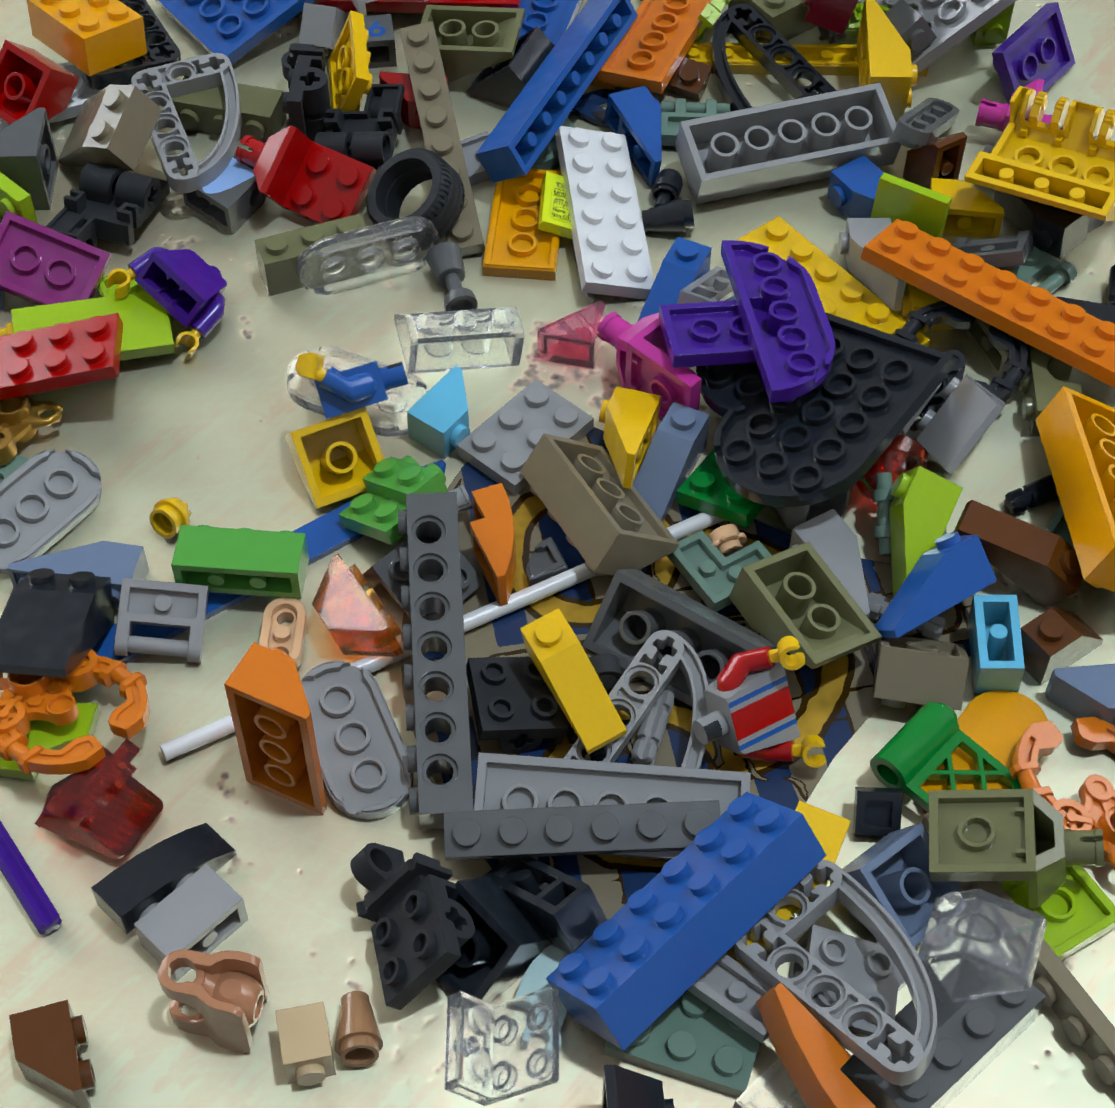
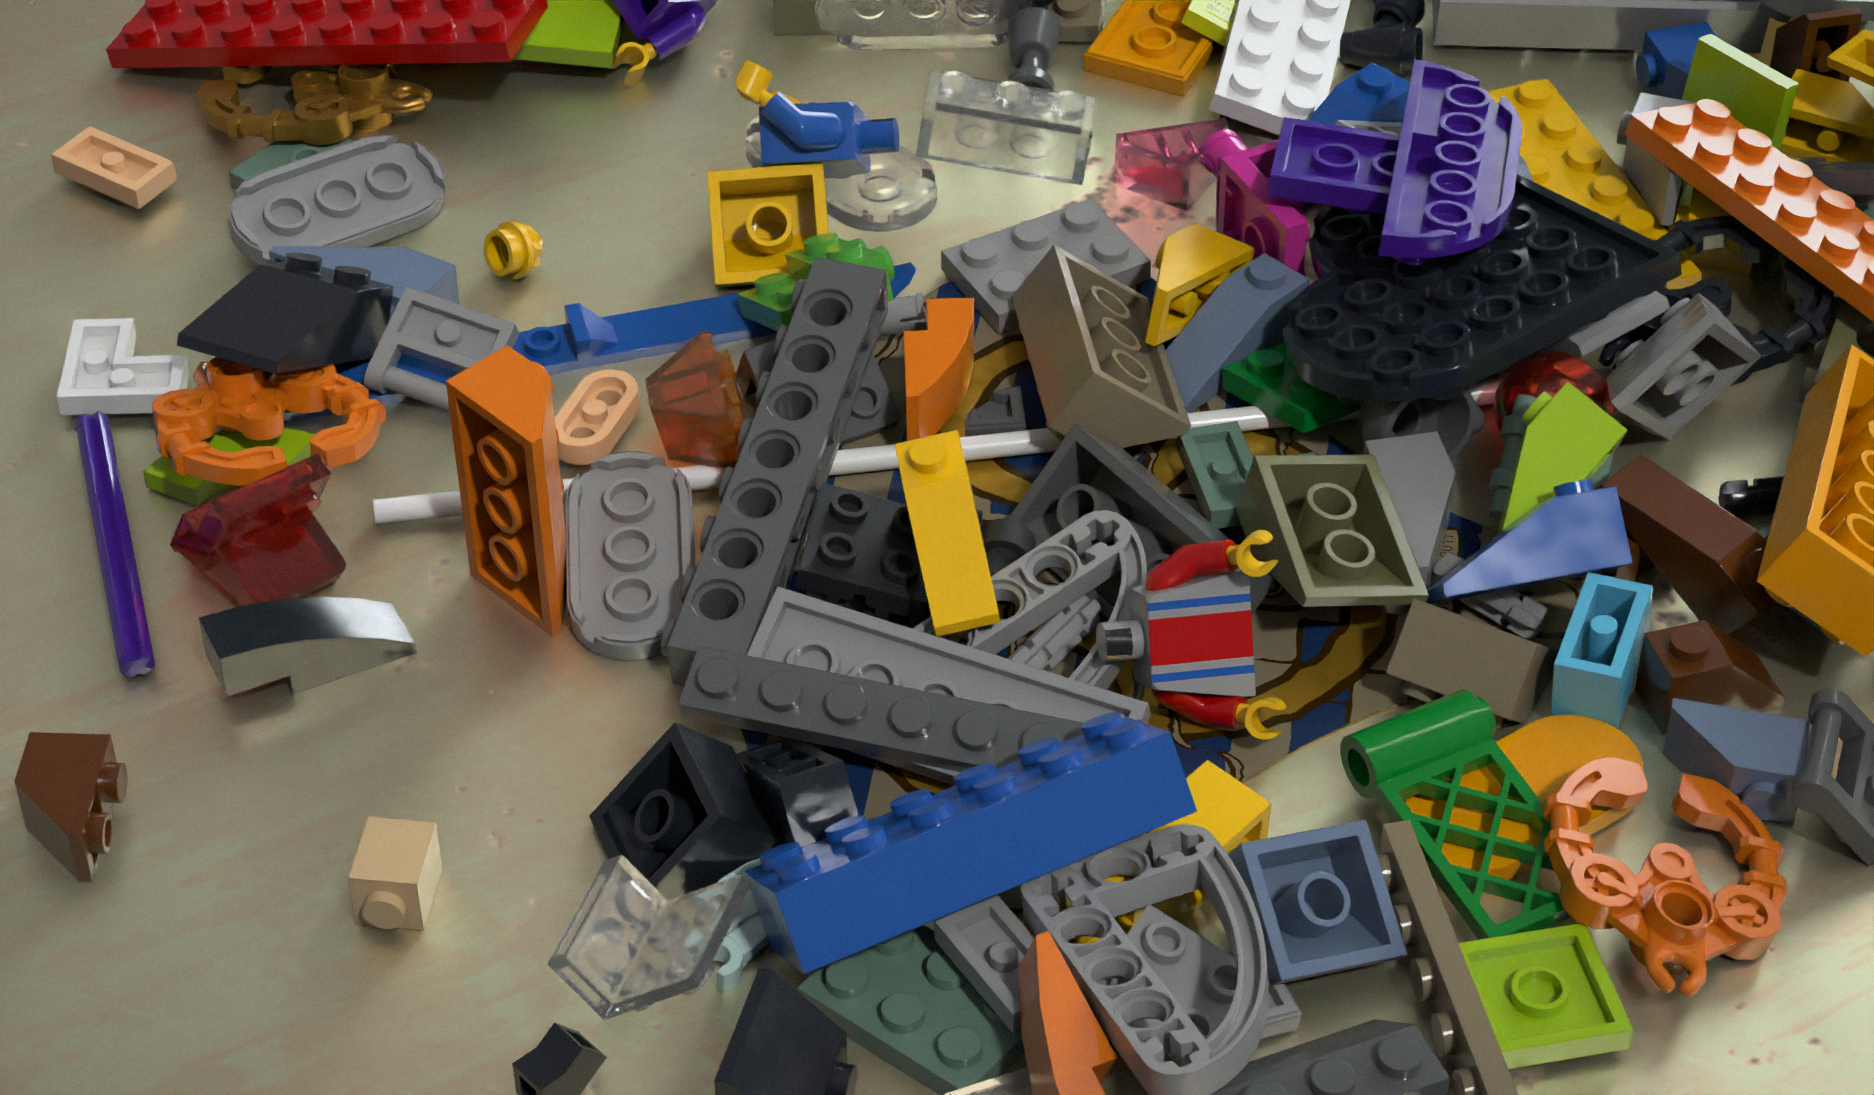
camera: 20 degrees right, 10 degrees down
light grey brick [134,863,248,981] -> none
nougat piece [157,949,269,1053] -> none
bright green brick [171,525,309,599] -> none
medium nougat cone [334,991,383,1067] -> none
black plate [350,843,475,1010] -> none
medium azure slope [407,365,470,459] -> none
light nougat plate [708,524,747,557] -> none
black plate [853,787,903,836] -> none
clear slope [918,888,1047,1004] -> none
olive plate [929,789,1104,908] -> none

